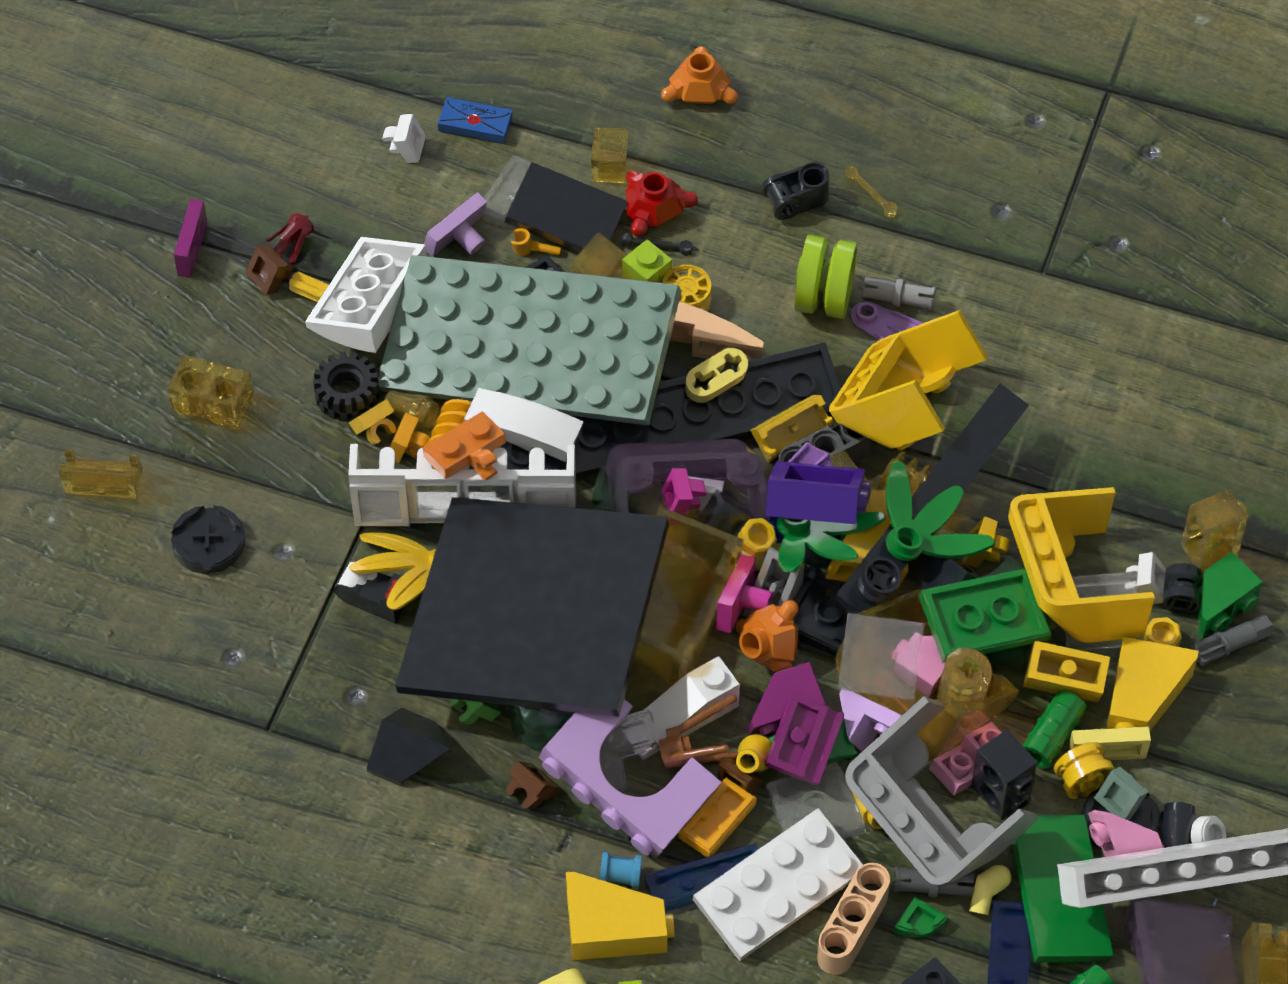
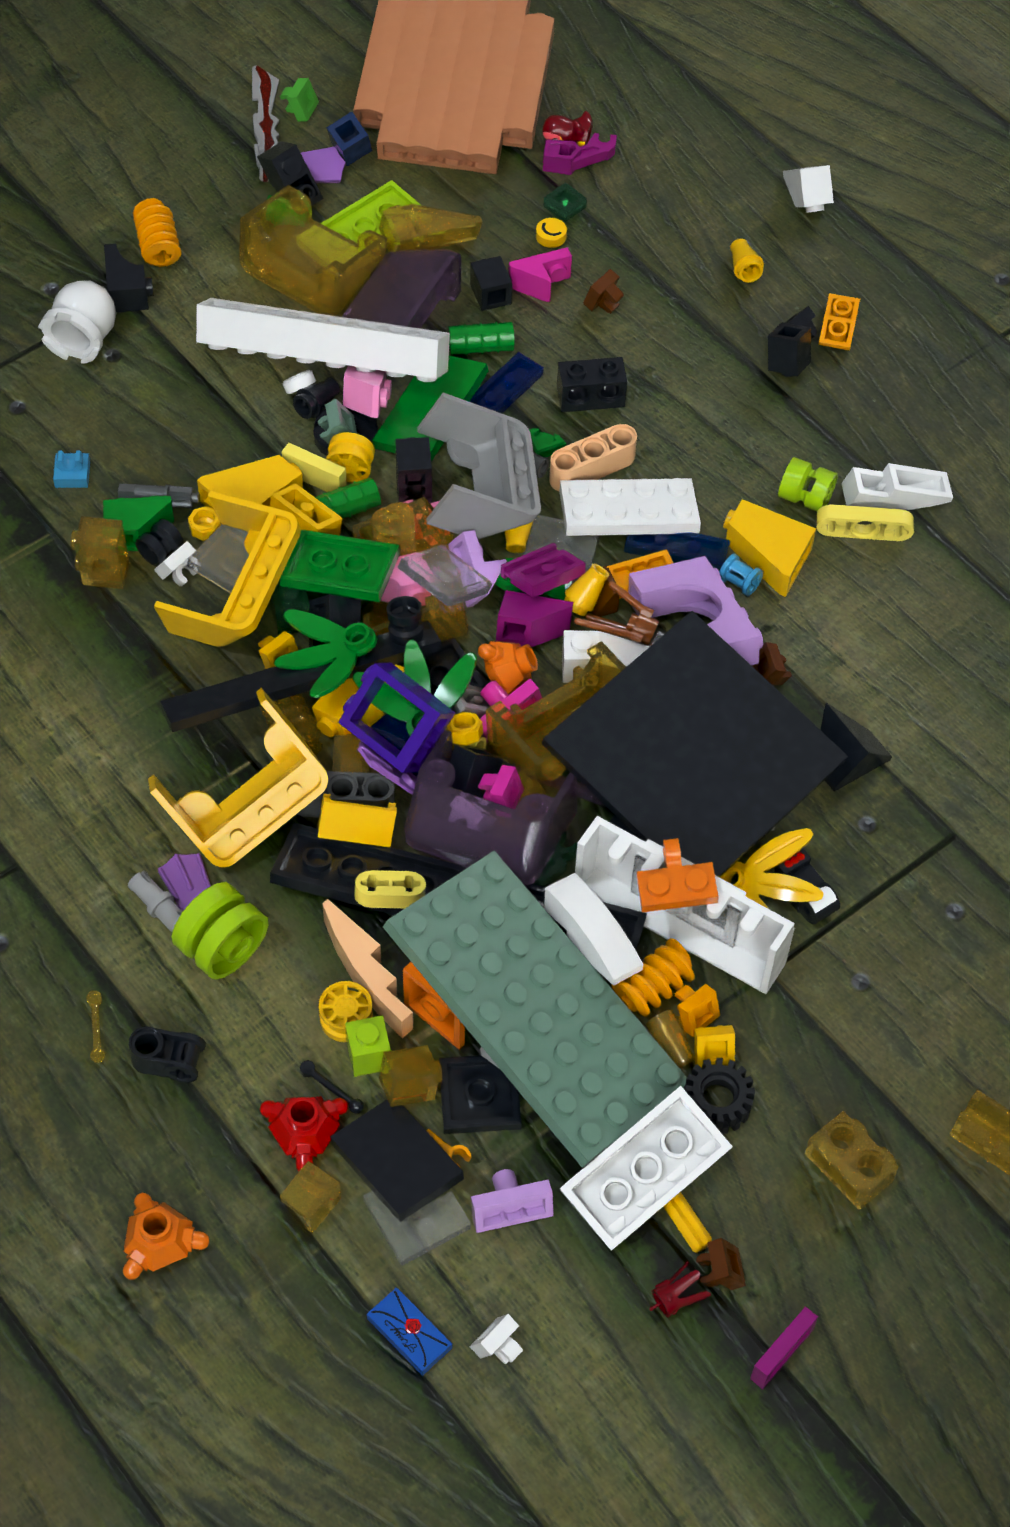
camera: 150 degrees left, 0 degrees up
black tile [171,505,246,574] -> none

